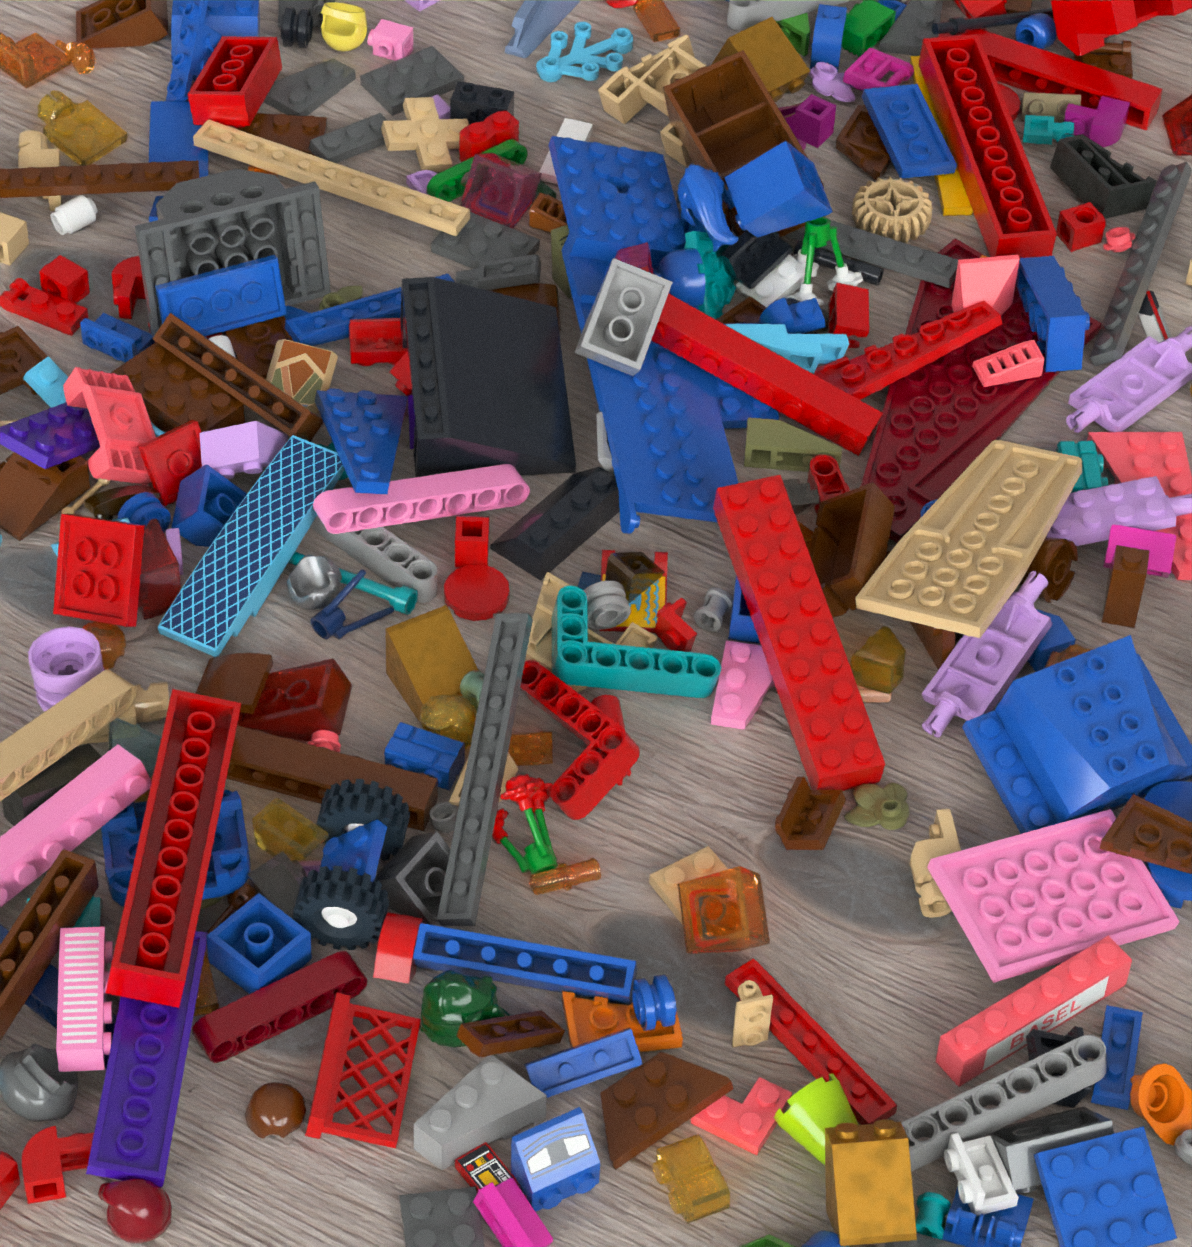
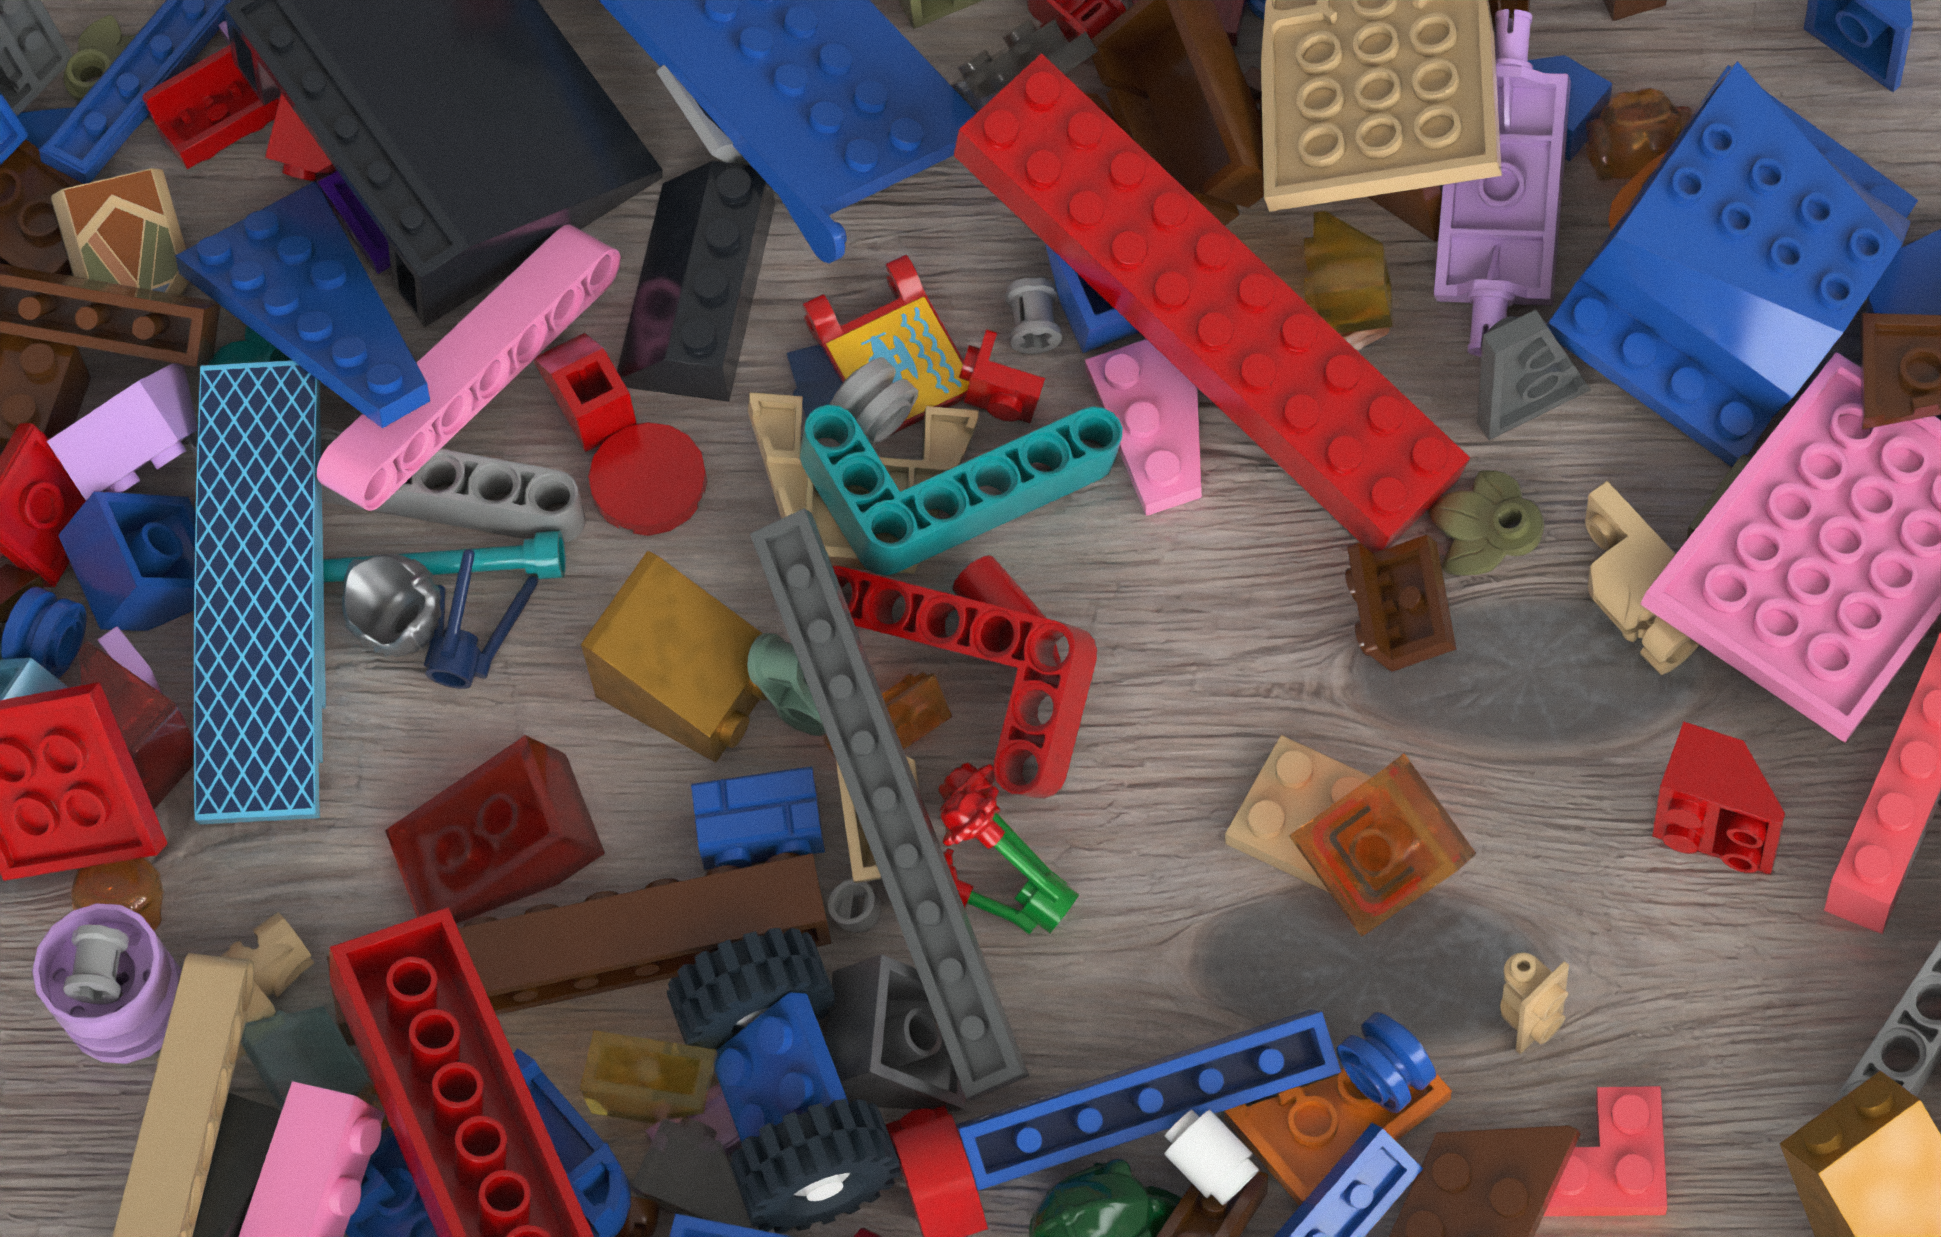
camera: 20 degrees left, 15 degrees up
reddish brown slope [195,653,273,714] -> none
coral plate [307,730,341,753] -> none
clear yellow hair [419,694,477,749] -> none
clear orange axle [529,857,601,895] -> none
dark brown slope [605,552,664,603] -> none
red plate [725,958,897,1125] -> none
lime cone [774,1074,858,1165] -> none
none -> light grey bush [63,924,129,1004]
none -> white brick [1164,1109,1259,1206]
none -> dark grey wing [1477,309,1591,440]
none -> red slope [1652,721,1785,875]

